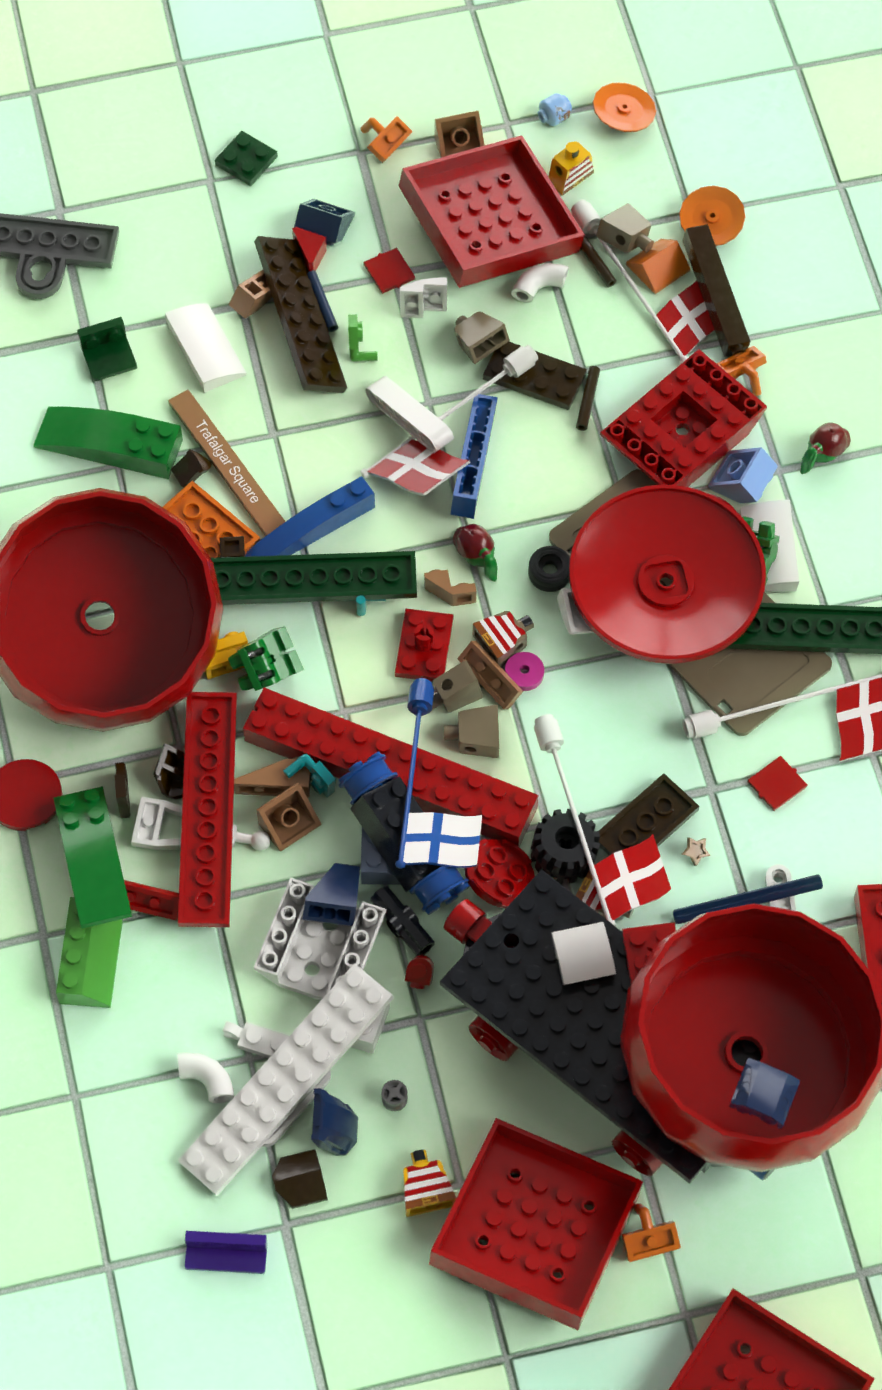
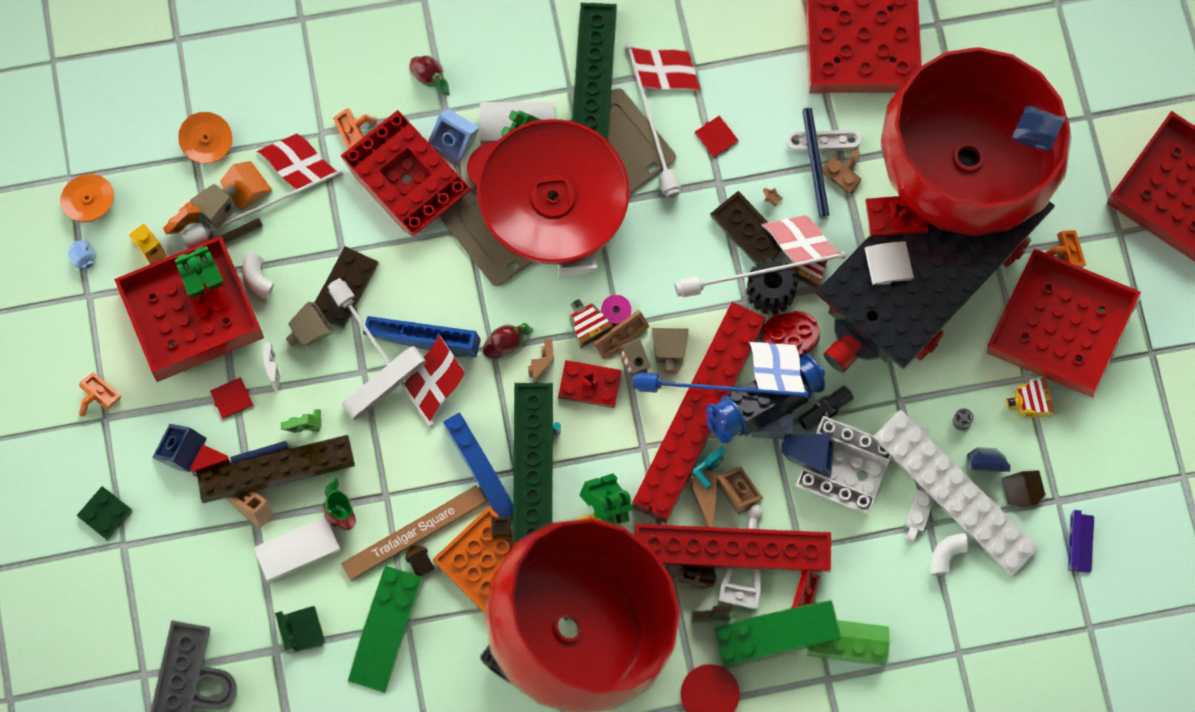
camera: 90 degrees left, 10 degrees up
red plate [404,955,435,989] -> none
medium nougat slope [434,110,485,158] -> none
black tyre [528,546,570,592] -> none
dark brown piece [576,366,600,431] -> none
dark brown brick [682,224,751,357] -> none
none -> orange plate [163,202,201,234]
none -> green hips [175,246,225,300]
none -> green hair [323,476,356,531]

